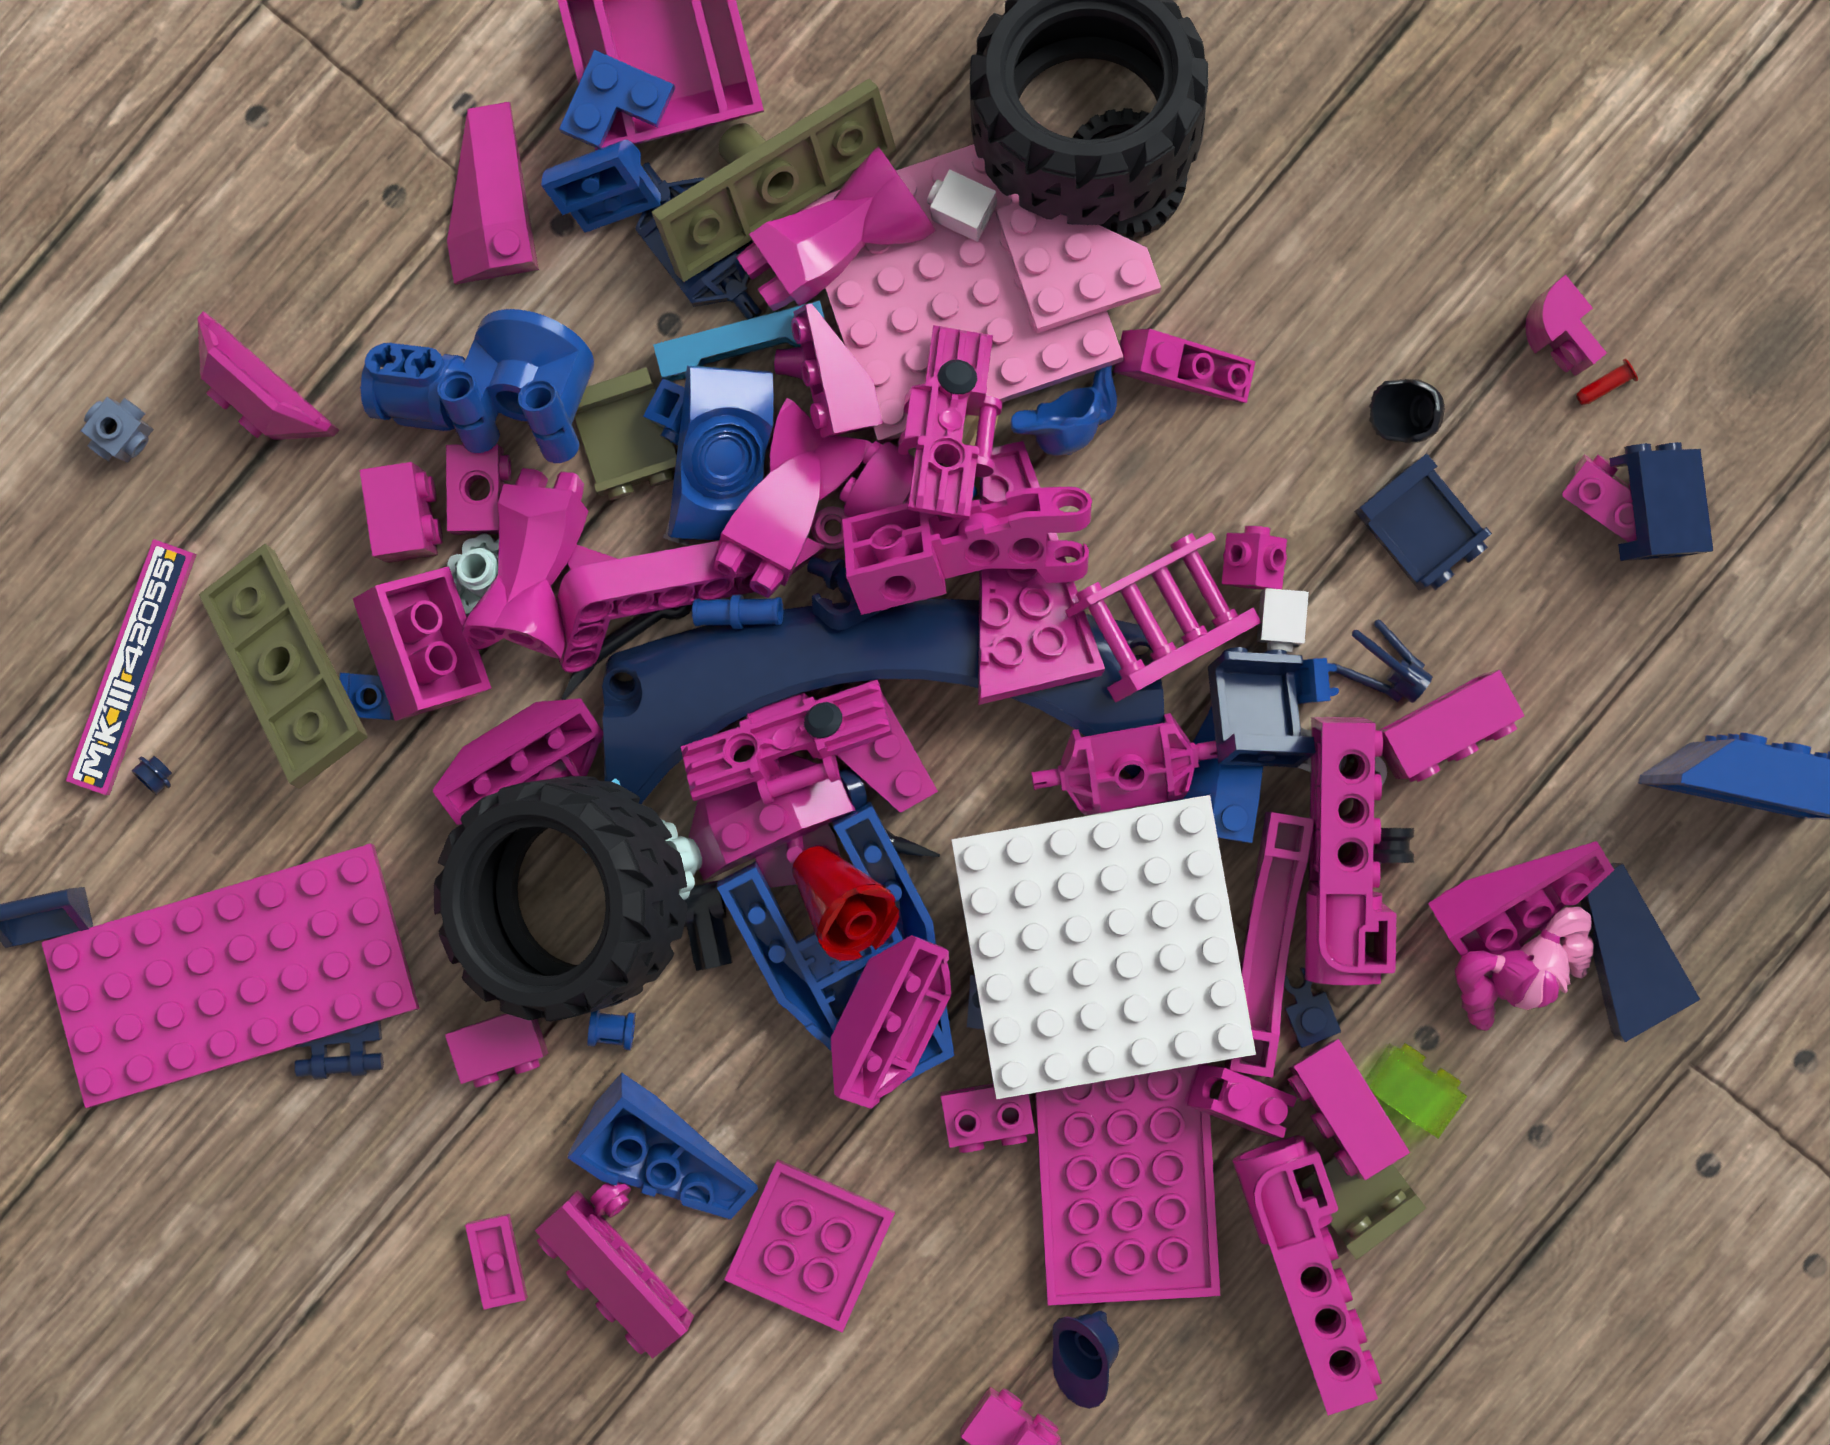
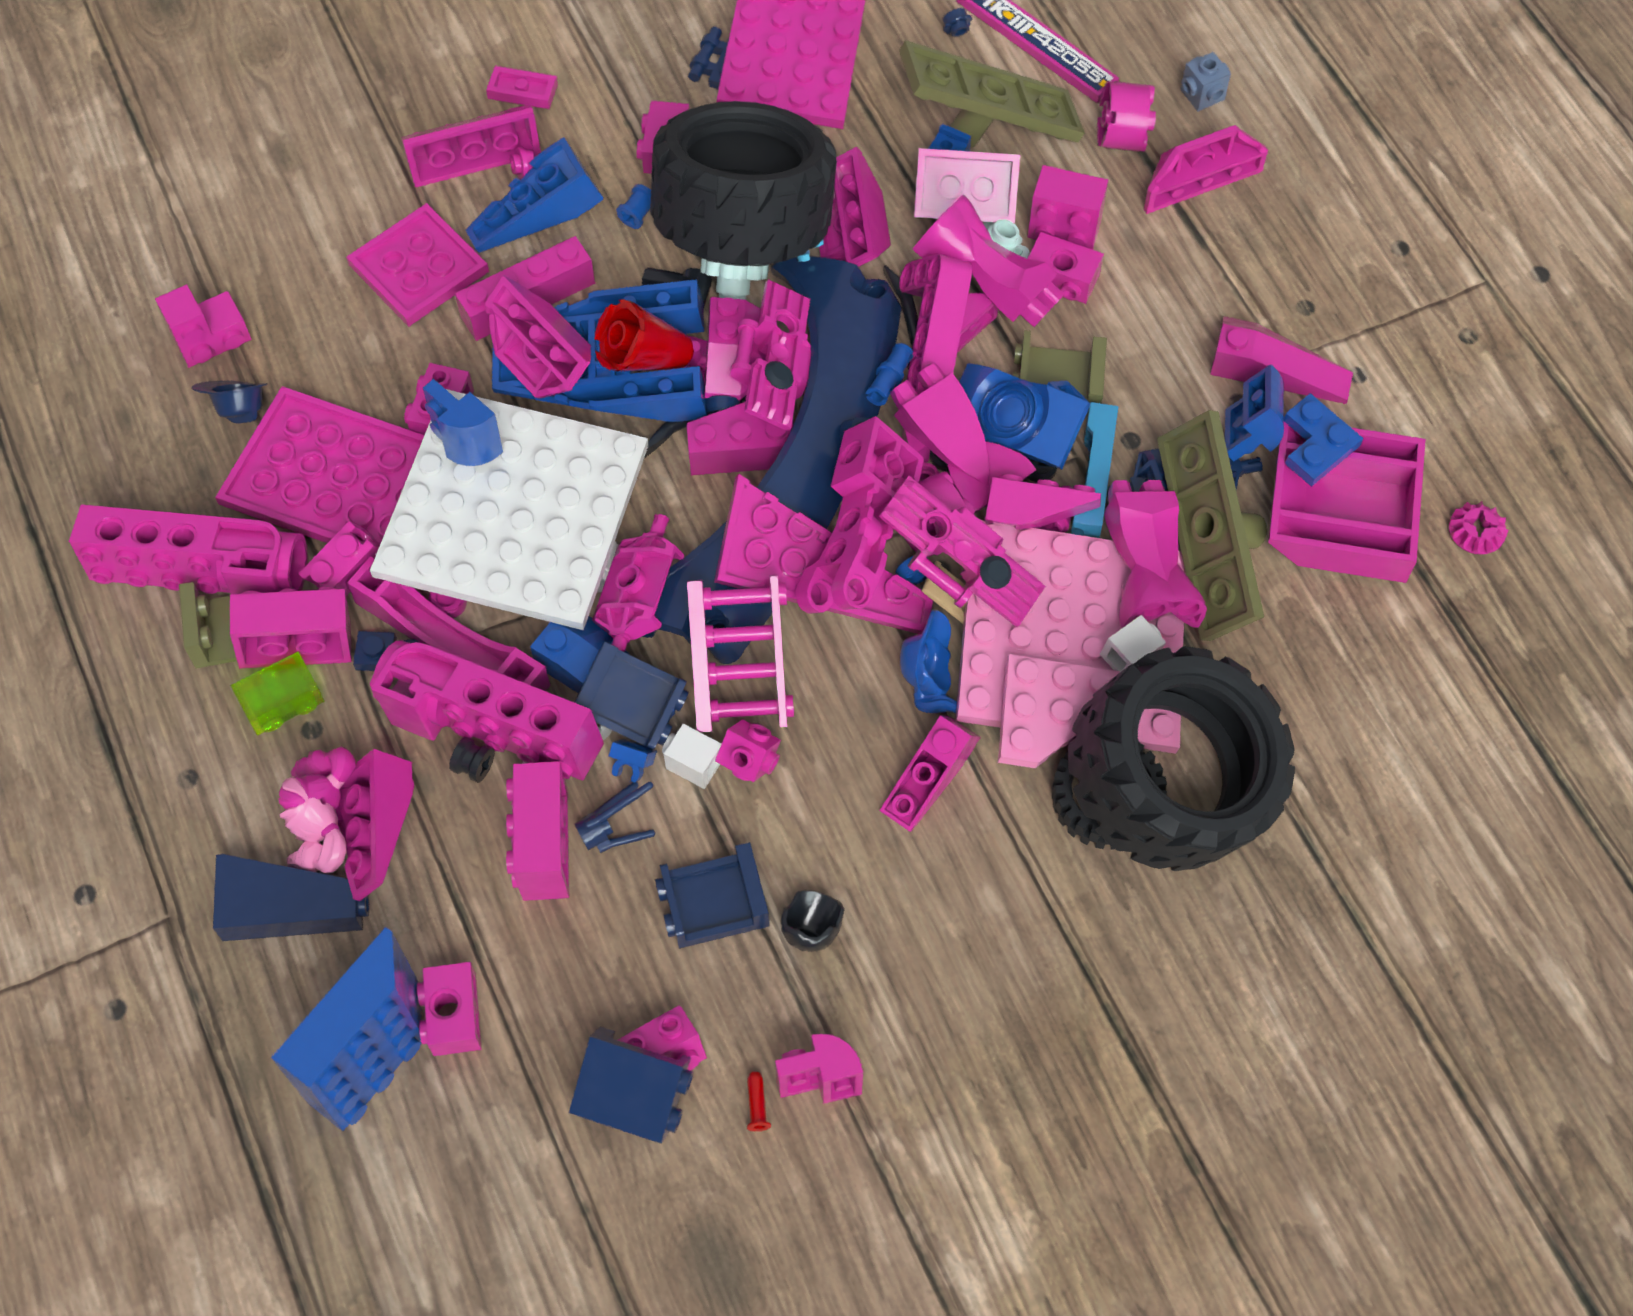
camera: 110 degrees right, 25 degrees down
blue piece [360,309,594,463] -> none
none -> dark pink brick [417,962,482,1056]
none -> blue brick [423,379,503,466]
none -> dark pink brick [455,236,595,341]
none -> dark pink brick [1097,81,1156,152]

